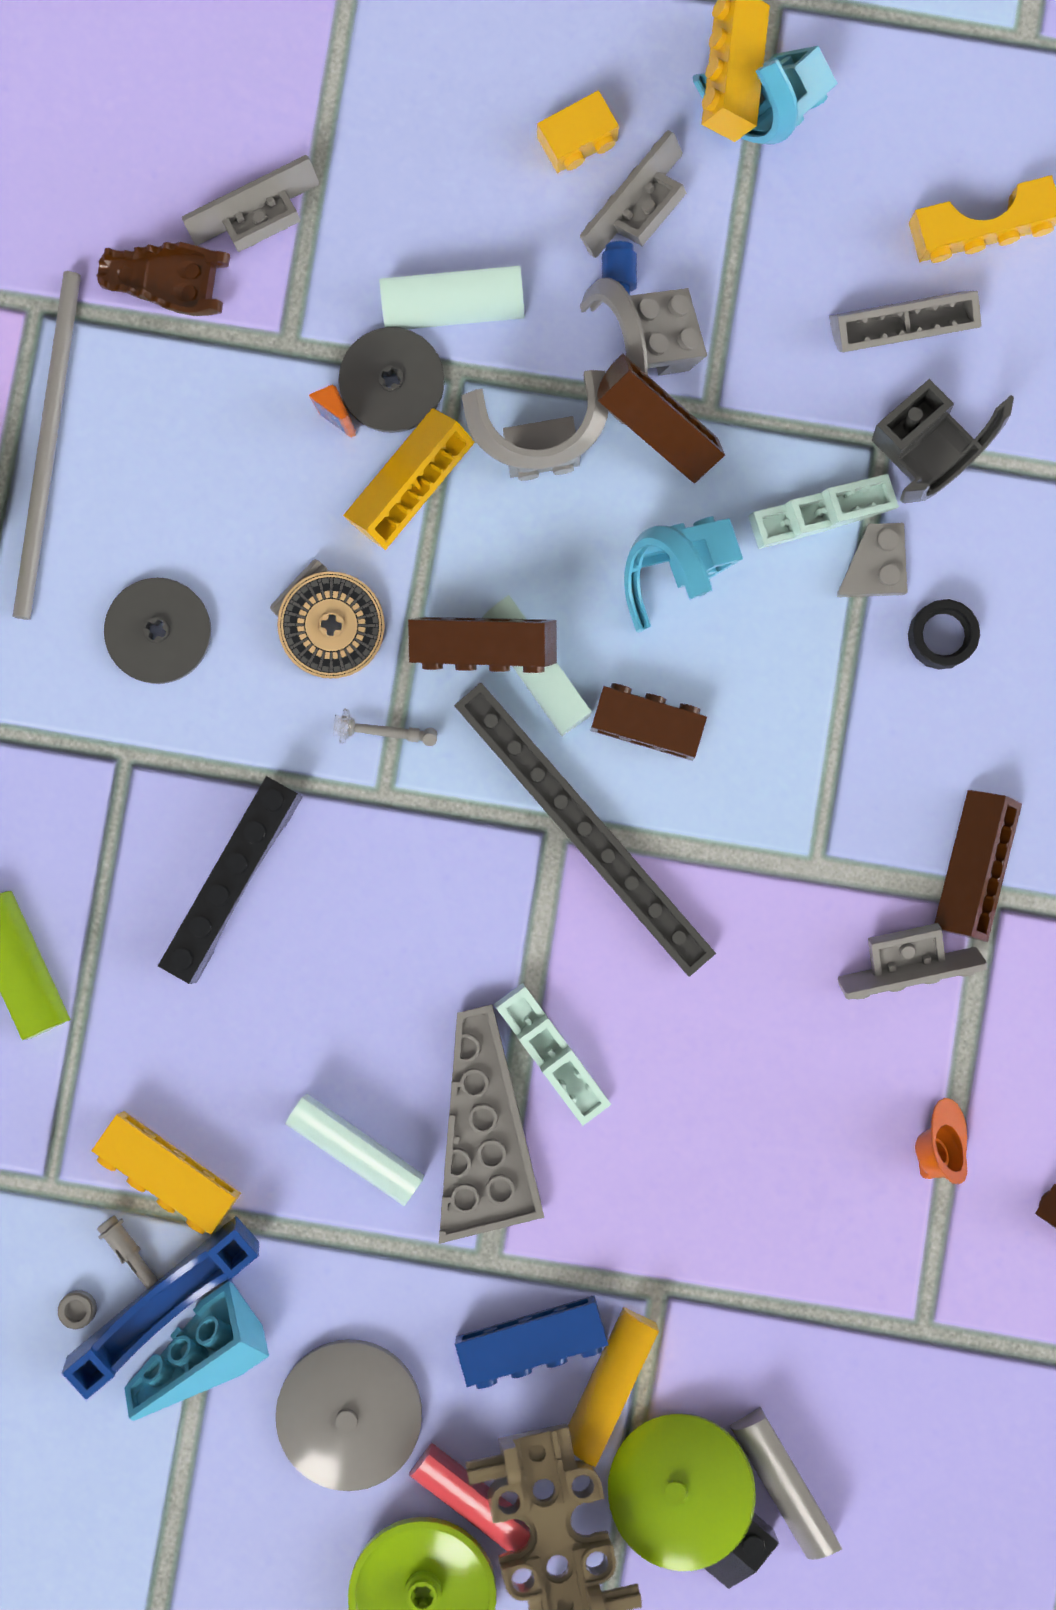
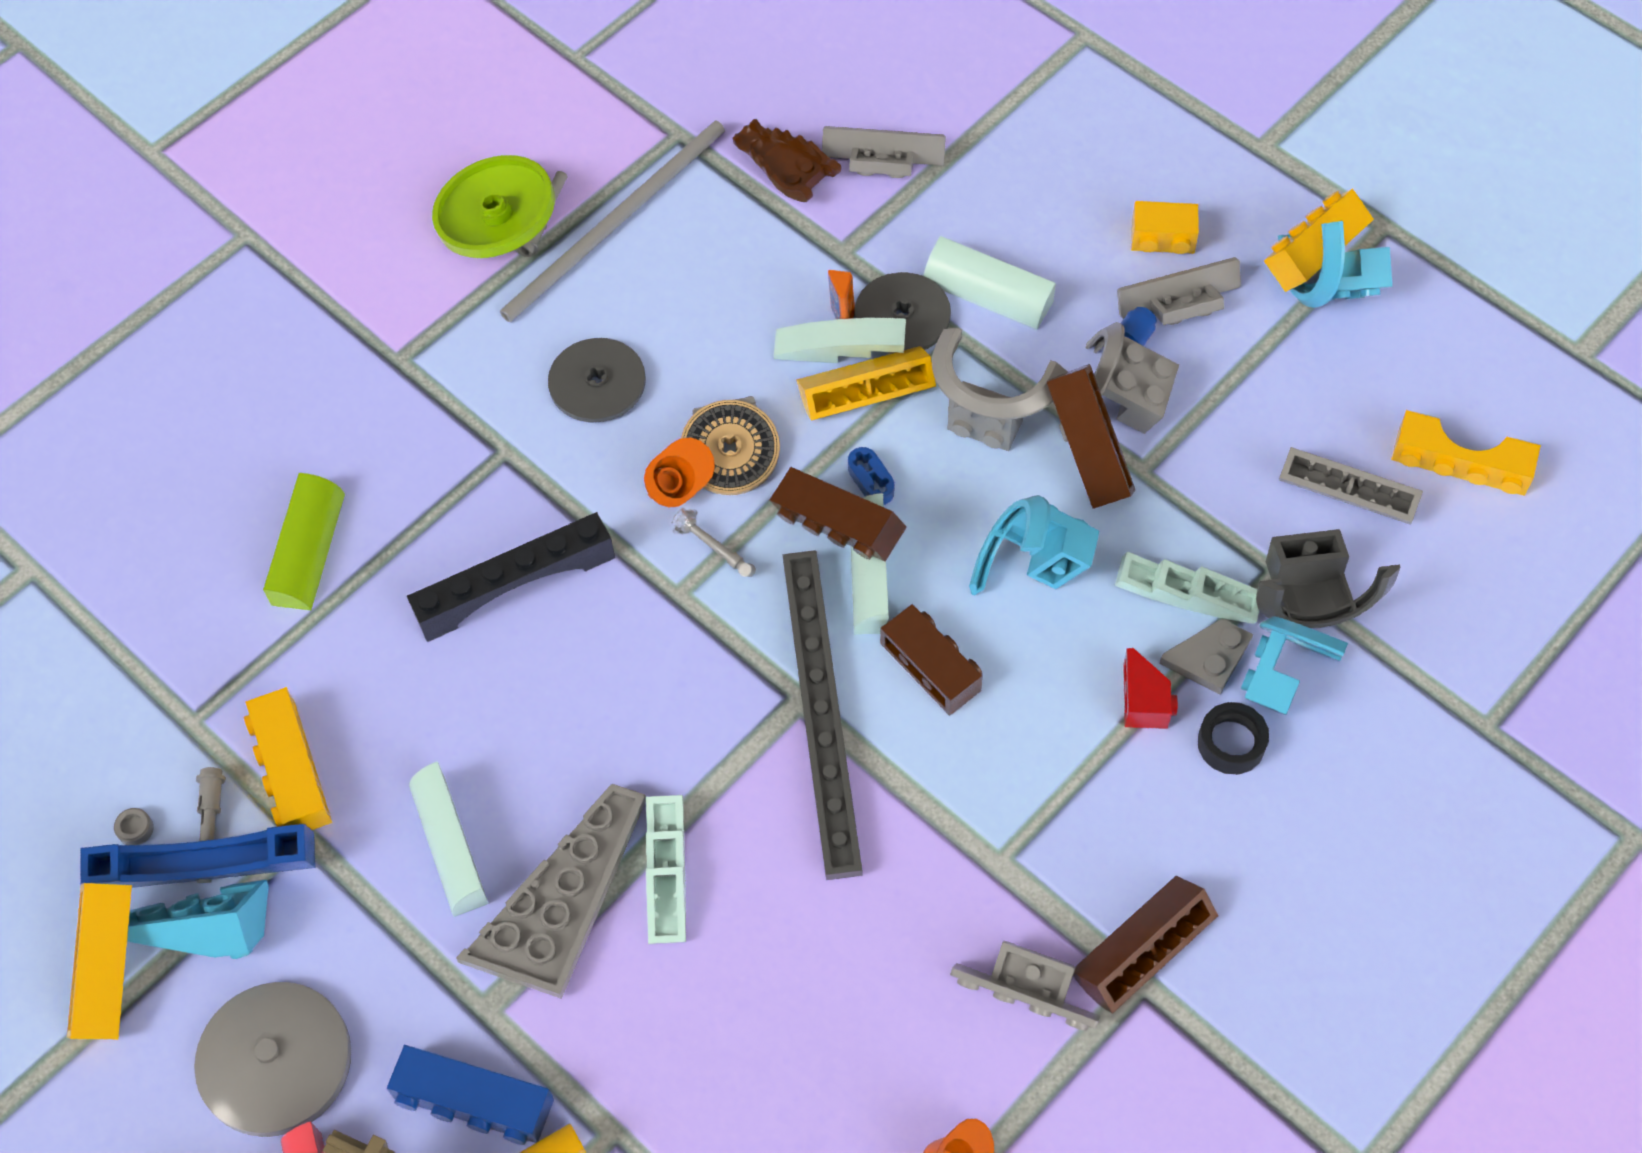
camera: 35 degrees right, 25 degrees down
none -> yellow brick [67,883,132,1040]
none -> orange piece [644,437,715,508]
none -> light aqua slope [774,318,906,363]
none -> blue beam [848,447,895,505]
none -> red slope [1123,648,1178,729]
none -> medium azure piece [1241,616,1348,715]

